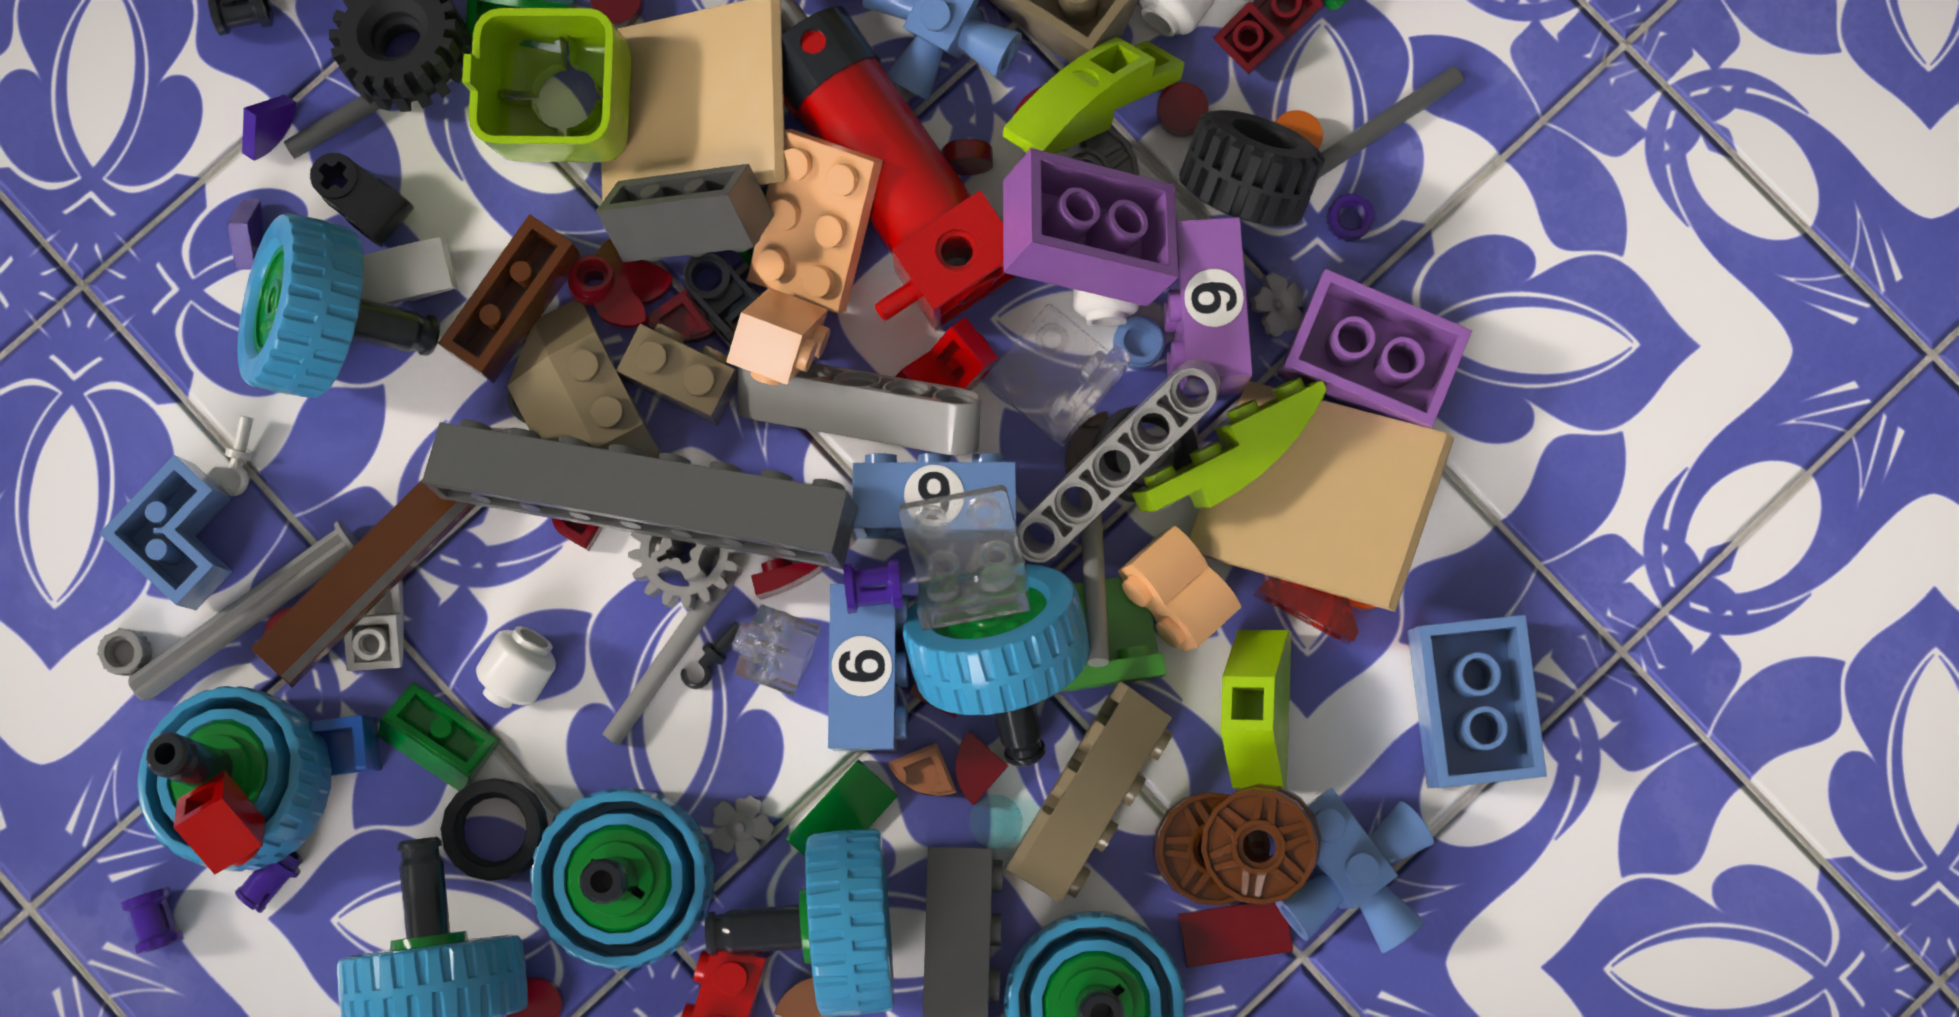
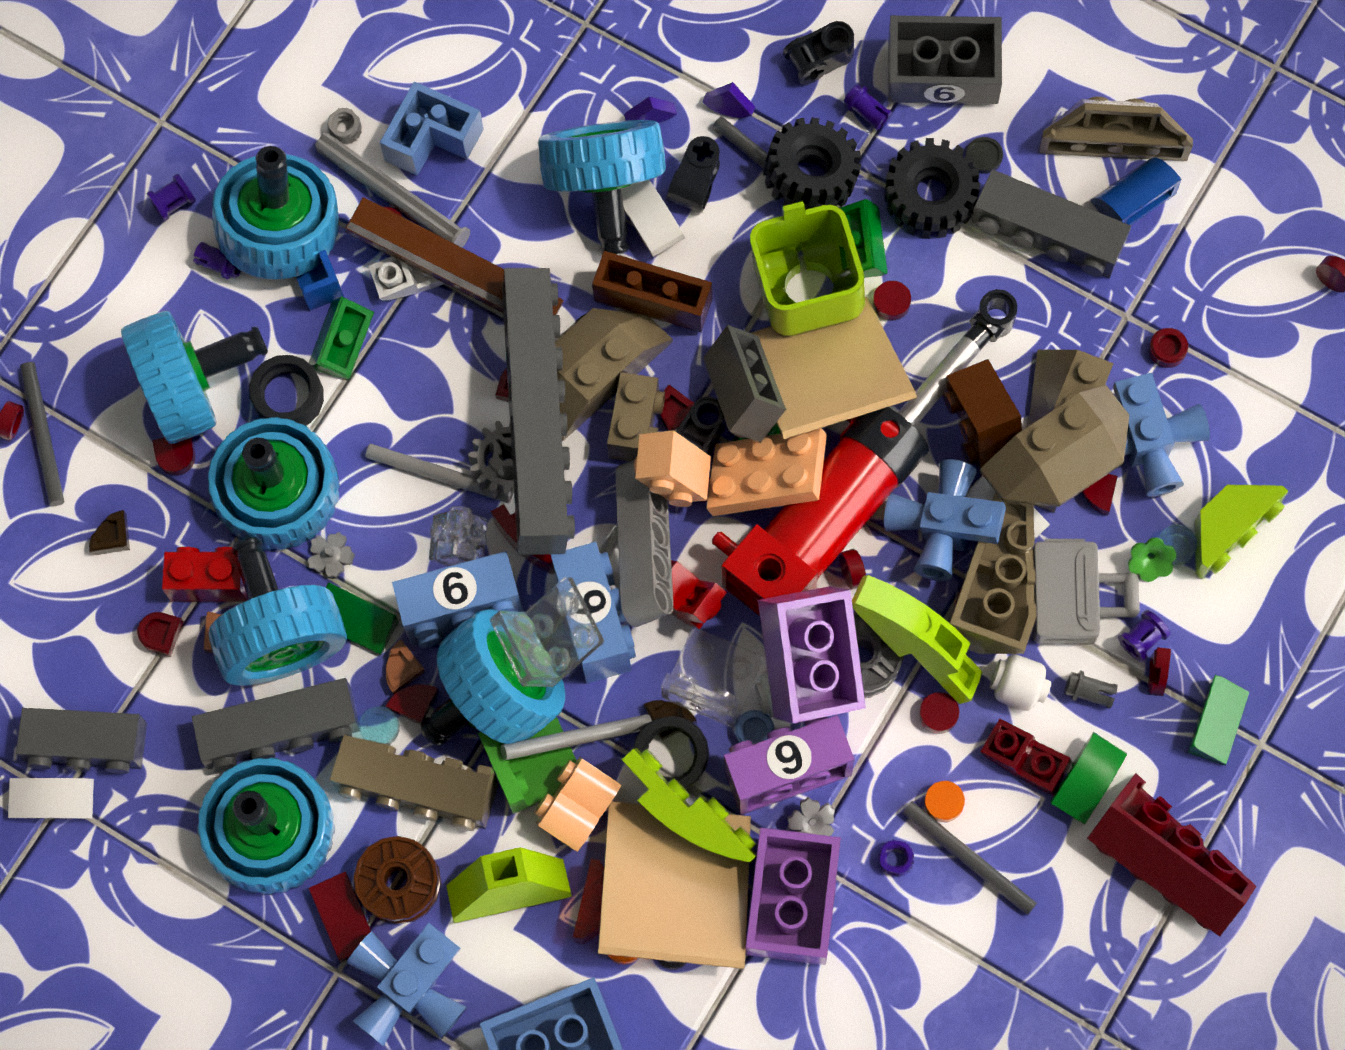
camera: 80 degrees right, 10 degrees down
red brick [173,771,265,875] -> none
white hand [219,416,254,496] -> none
white head [476,626,556,708] -> none
dark red plate [568,239,673,328] -> none
black hand [680,621,745,690] -> none
dark purple bush [843,559,903,614] -> none
light grey beam [1014,359,1221,563] -> none
black tyre [1179,110,1325,226] -> none
reddish brown wheel [1201,783,1322,905] -> none

